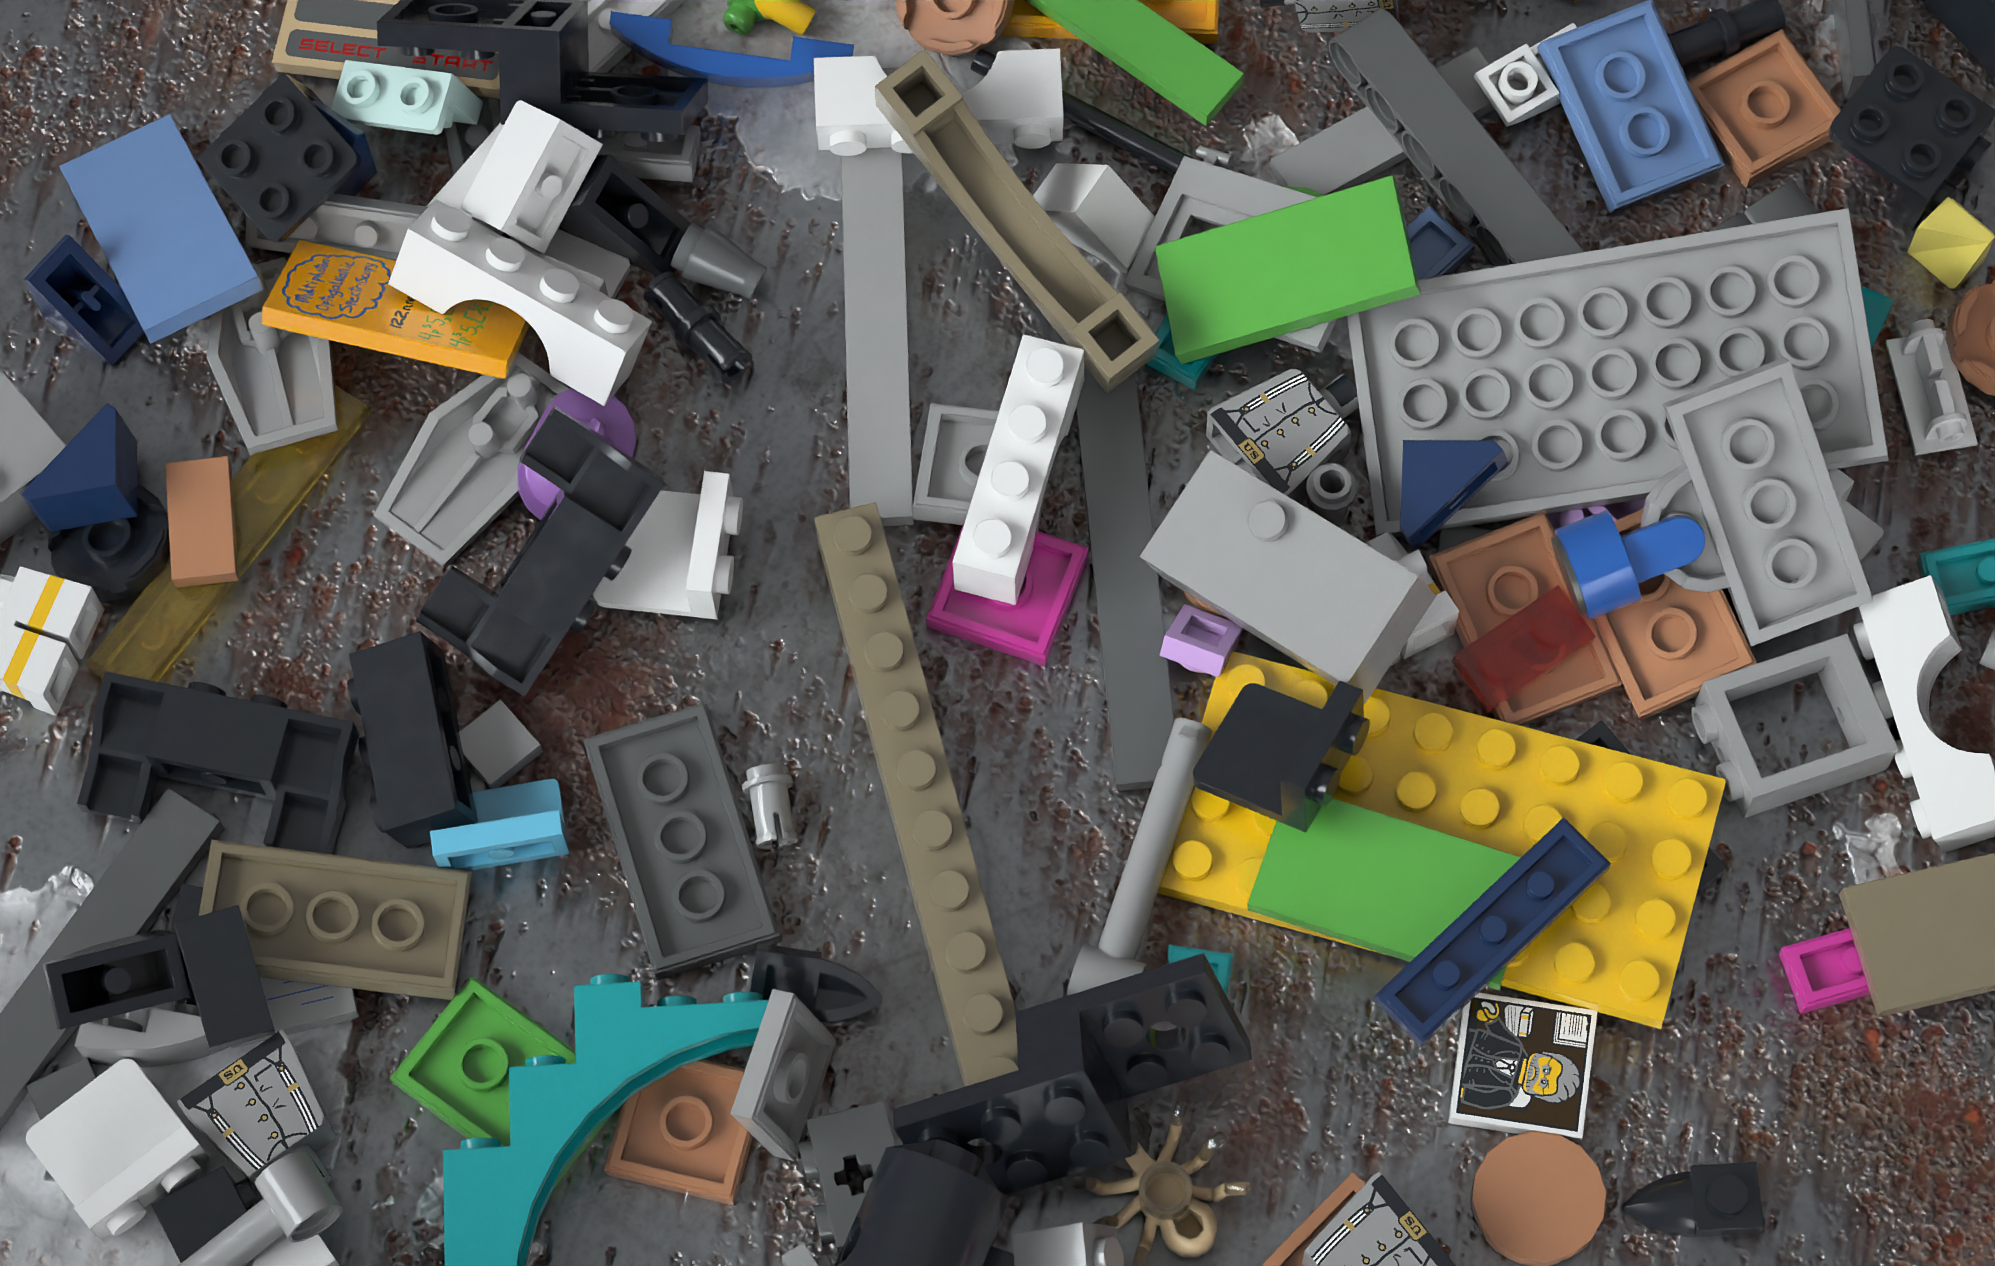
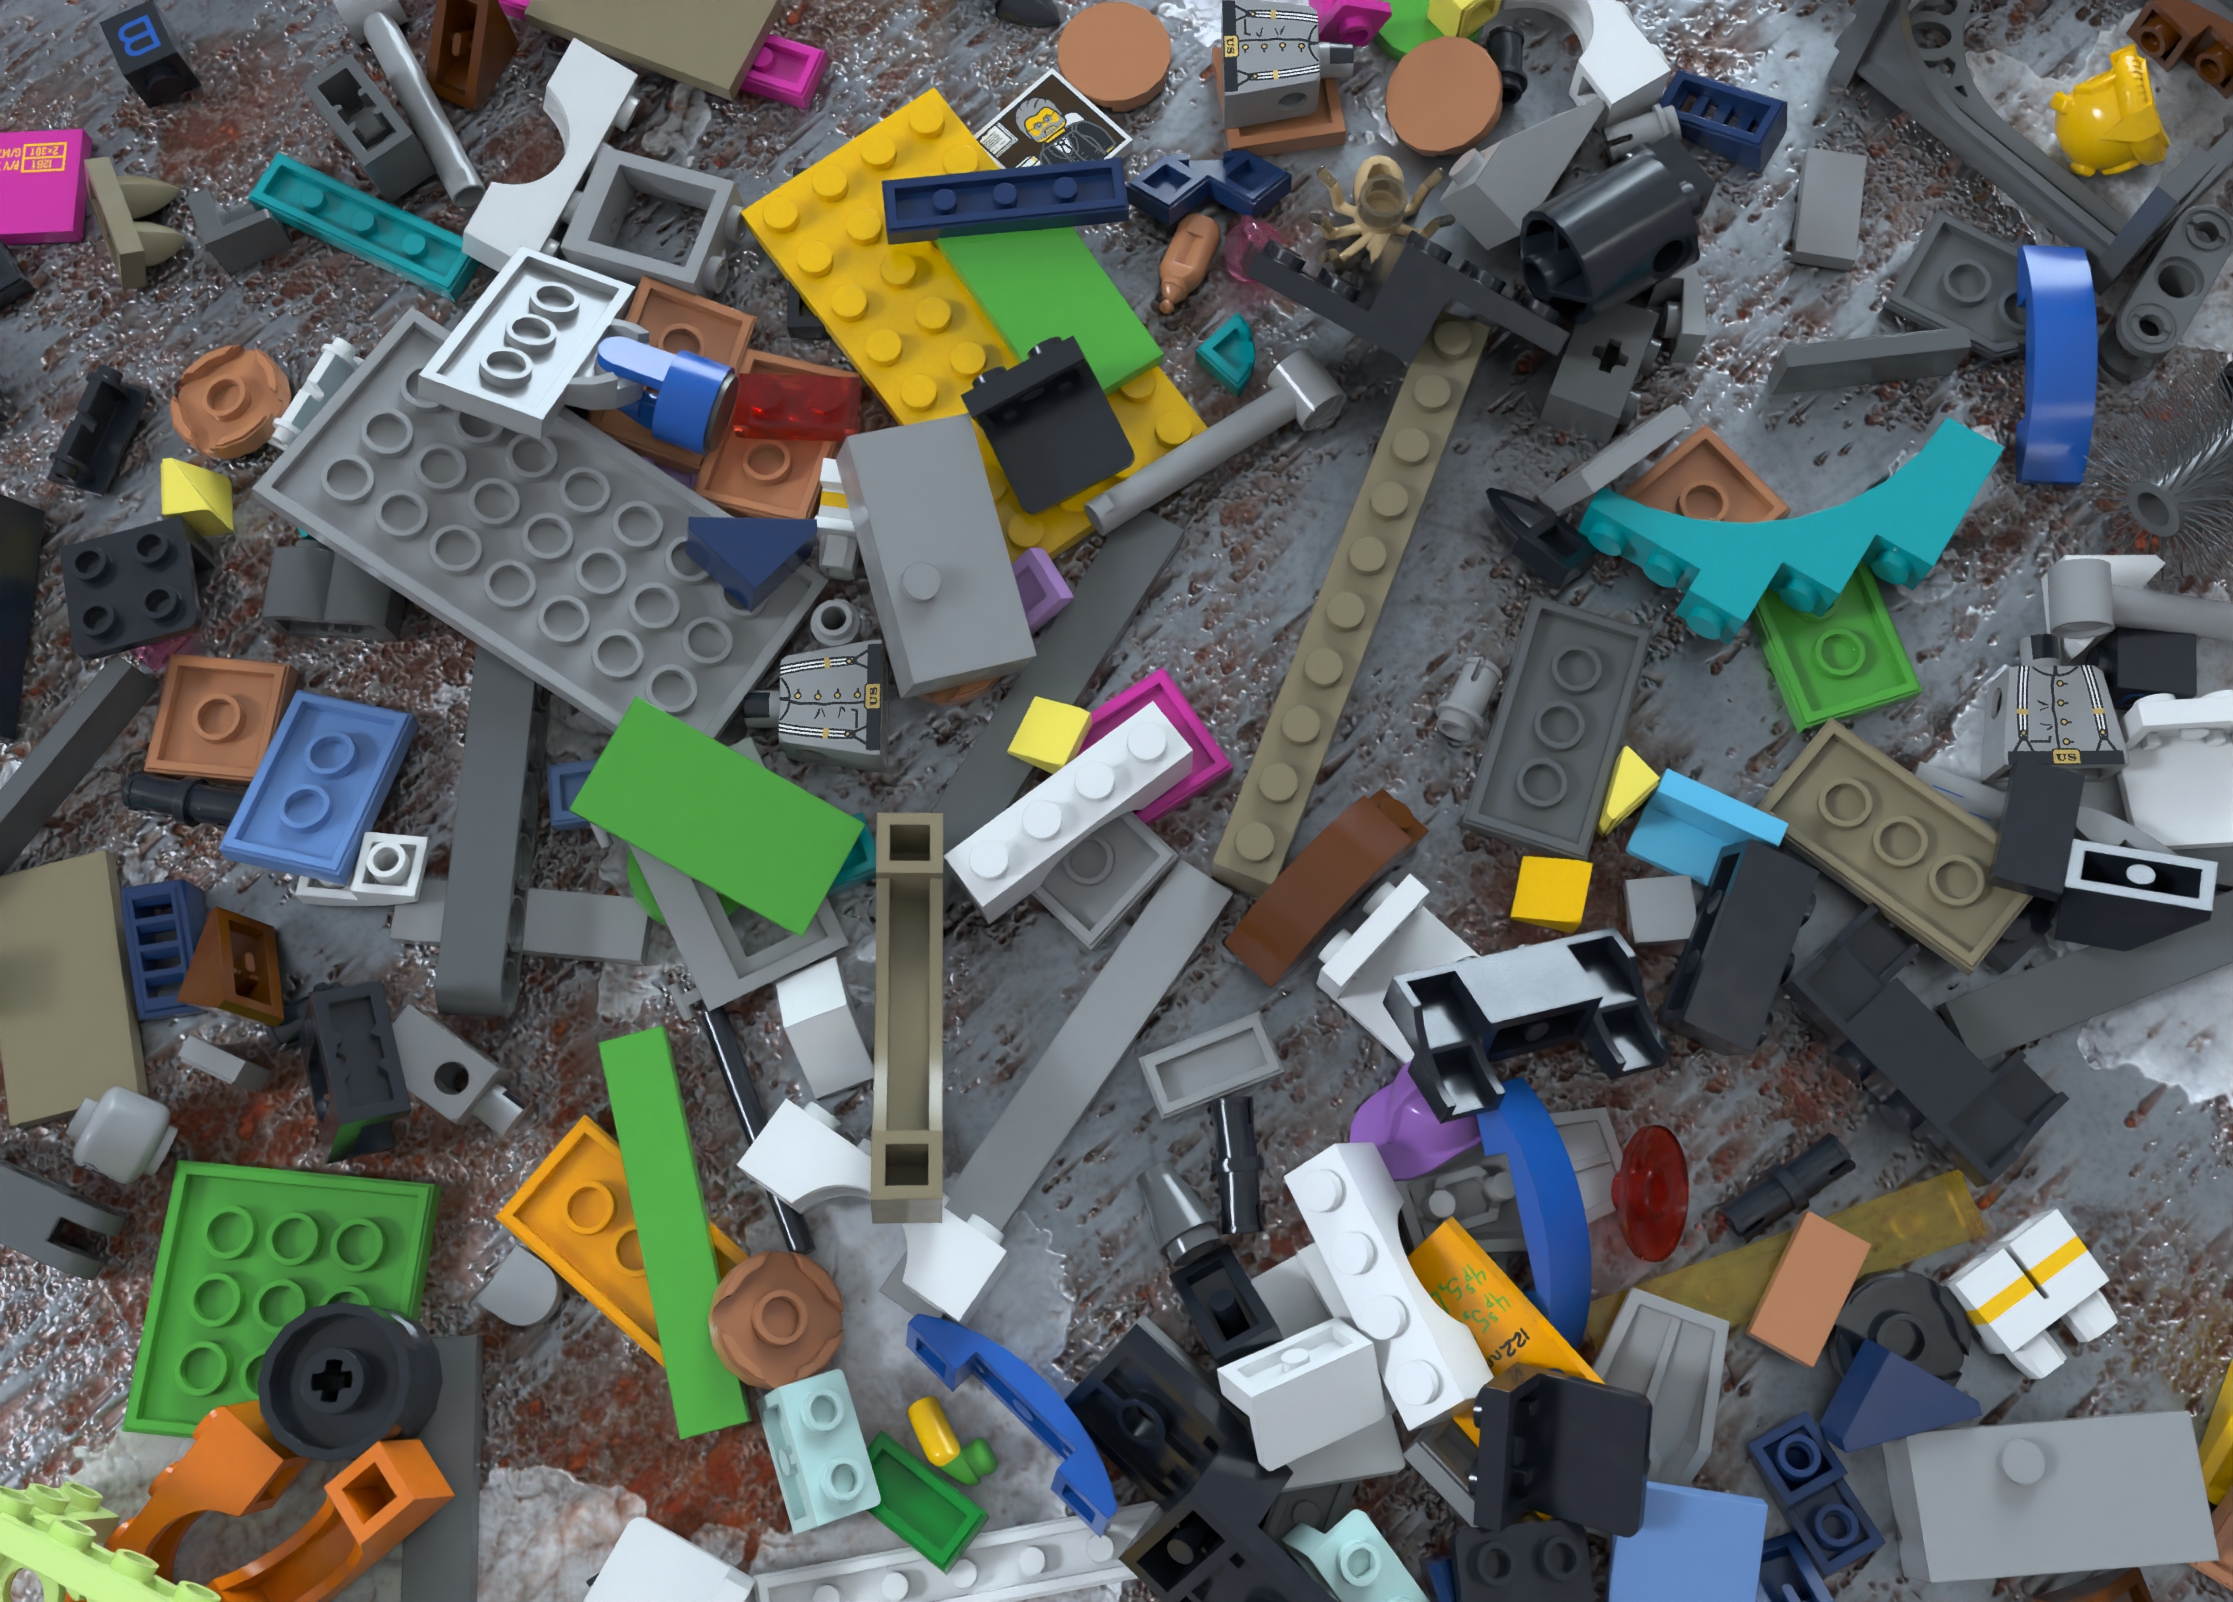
camera: 140 degrees left, 5 degrees up
none -> light yellow slope [1007,696,1092,774]
none -> dark blue tile [1126,150,1292,226]
none -> light grey tile [1138,1011,1285,1122]
none -> nougat piece [1159,213,1221,314]
none -> clear pink tile [1224,215,1283,283]
none -> reddish brown arch [1224,788,1429,988]
none -> black bracket [1468,1362,1653,1538]
none -> blue slope [1477,1077,1592,1348]
none -> yellow slope [1510,856,1593,934]
none -> light yellow slope [1596,746,1660,836]
none -> clear red dish [1611,1125,1689,1263]
none -> black pin [1718,1133,1856,1245]
none -> dark blue slope [1746,1411,1886,1581]

